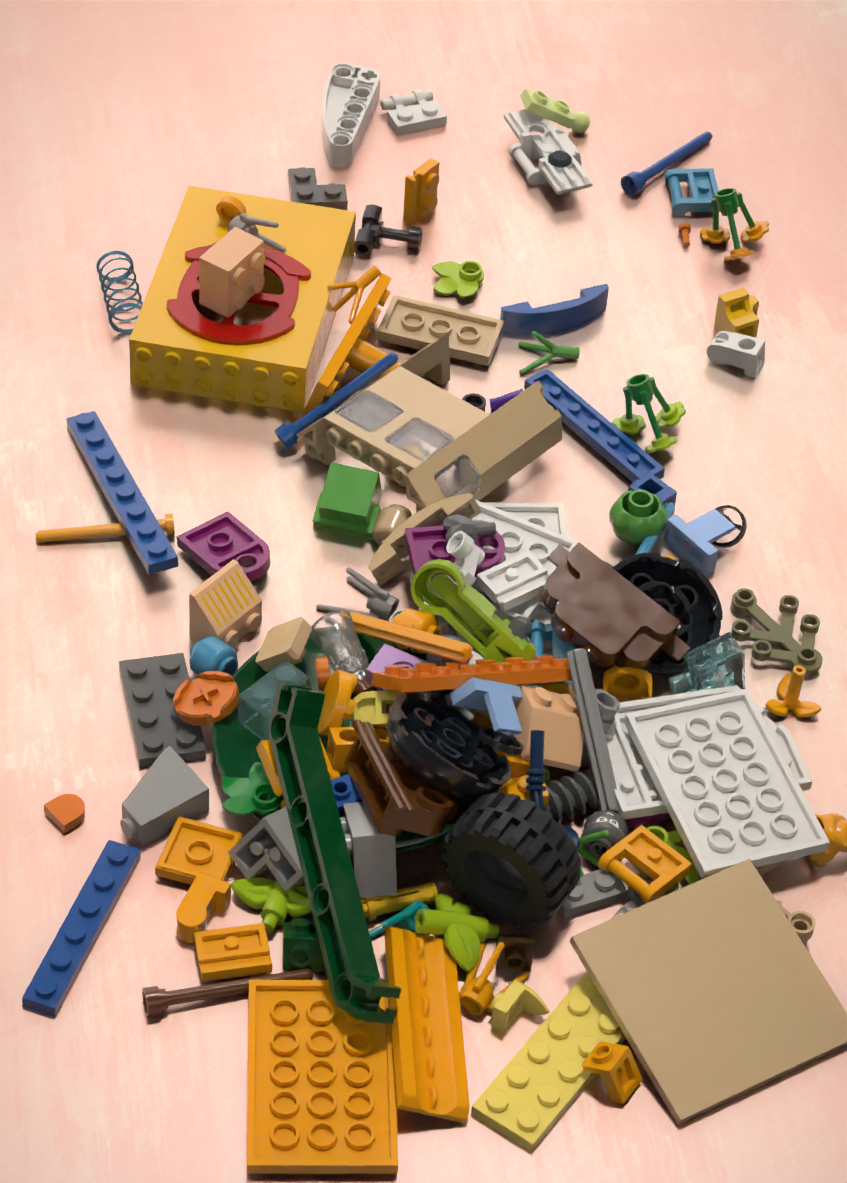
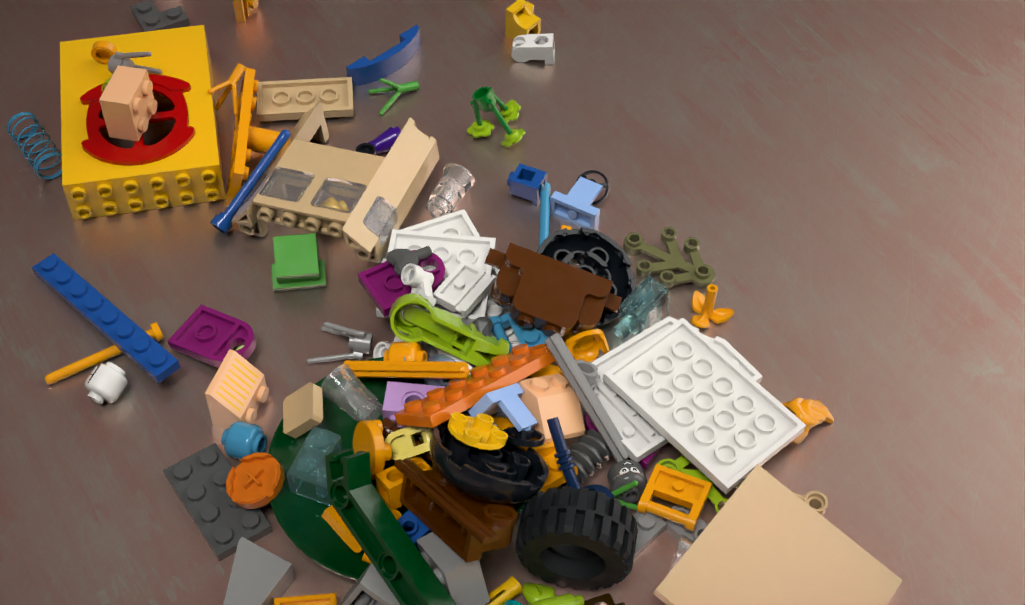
camera: 20 degrees left, 5 degrees up
green plate [222,762,283,816] -> none
orange tile [314,656,330,691] -> none
black bar [354,204,423,256] -> none
tan slope [368,493,481,586] -> none
tan head [372,504,412,547] -> none
lime plate [432,261,484,298] -> none
blue plate [524,368,665,482] -> none
bright green plant [609,490,668,545] -> none
none -> white head [84,362,128,405]
none -> clear plant [426,163,475,218]
none -> yellow dish [447,412,508,450]

